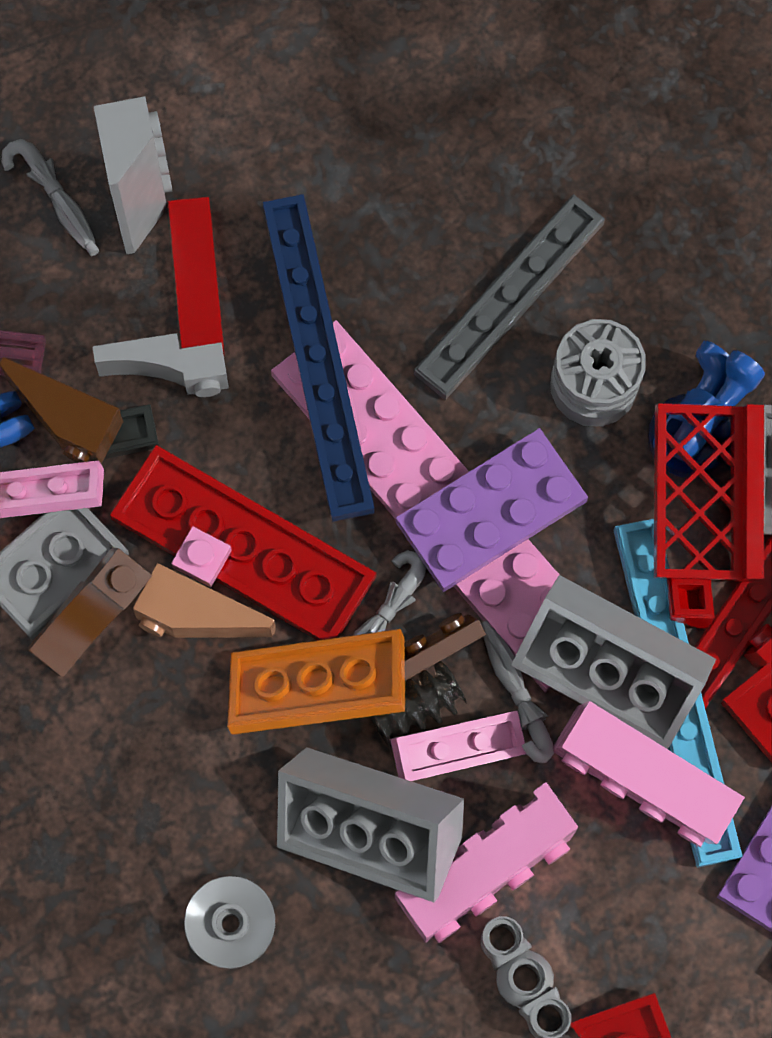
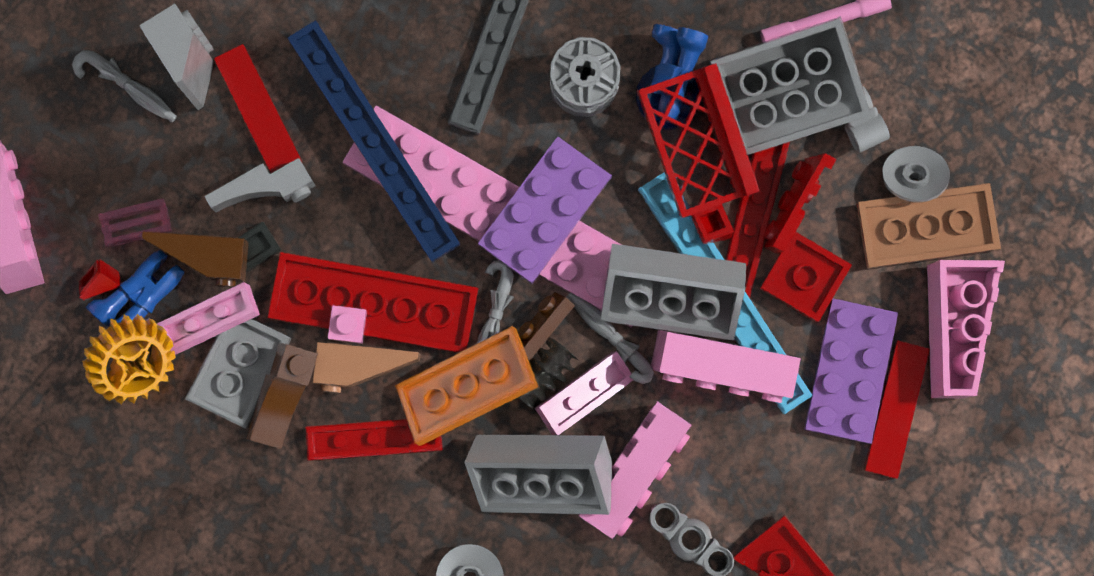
camera: 20 degrees left, 10 degrees up
none -> red tile [305,419,443,461]

